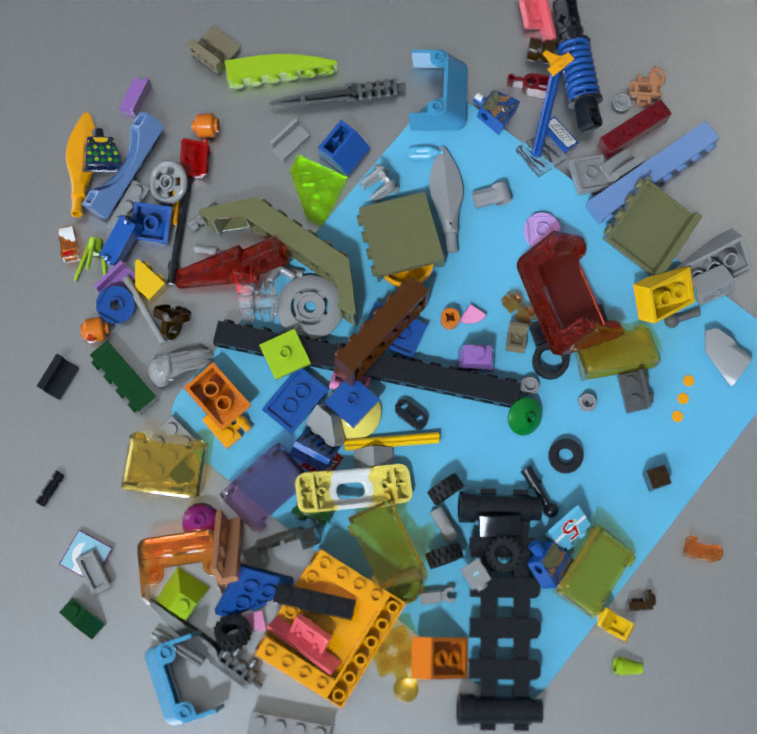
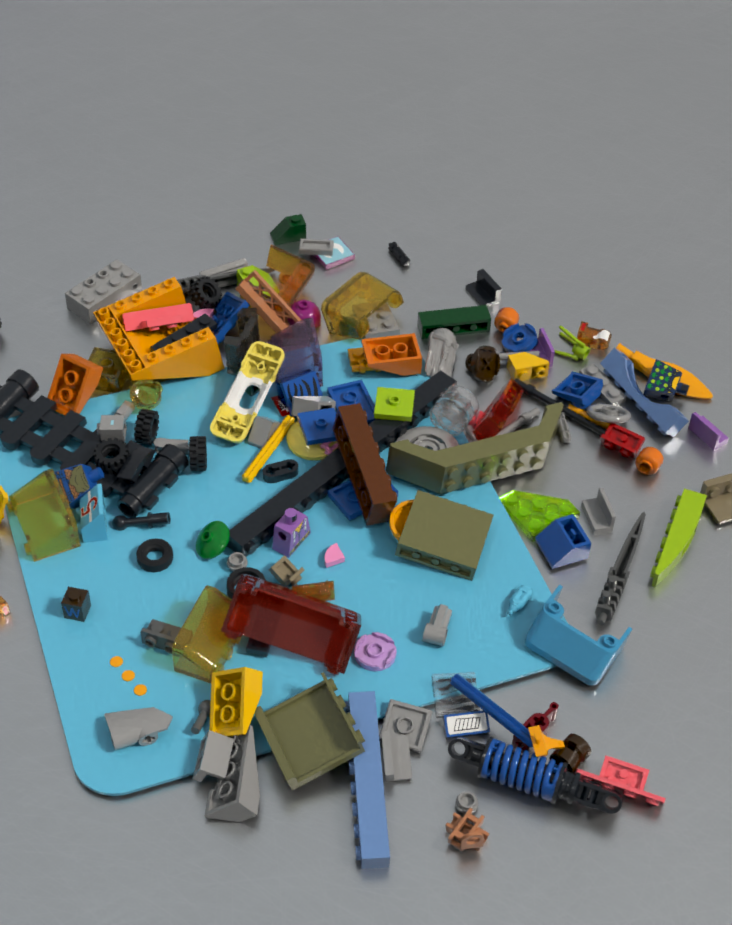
camera: 120 degrees right, 30 degrees down
blue brick [99,215,144,266] -> none
dark azure windscreen [145,630,225,725] -> none
clear yellow windscreen [347,498,428,589] -> none
light grey piece [360,164,399,202] -> none
light grey animal [429,146,463,253] -> none
orange wheel [440,308,460,330] -> none
torso [473,90,521,135] -> none
light grey plate [578,393,597,412] -> none
dark red brick [597,99,672,160] -> none

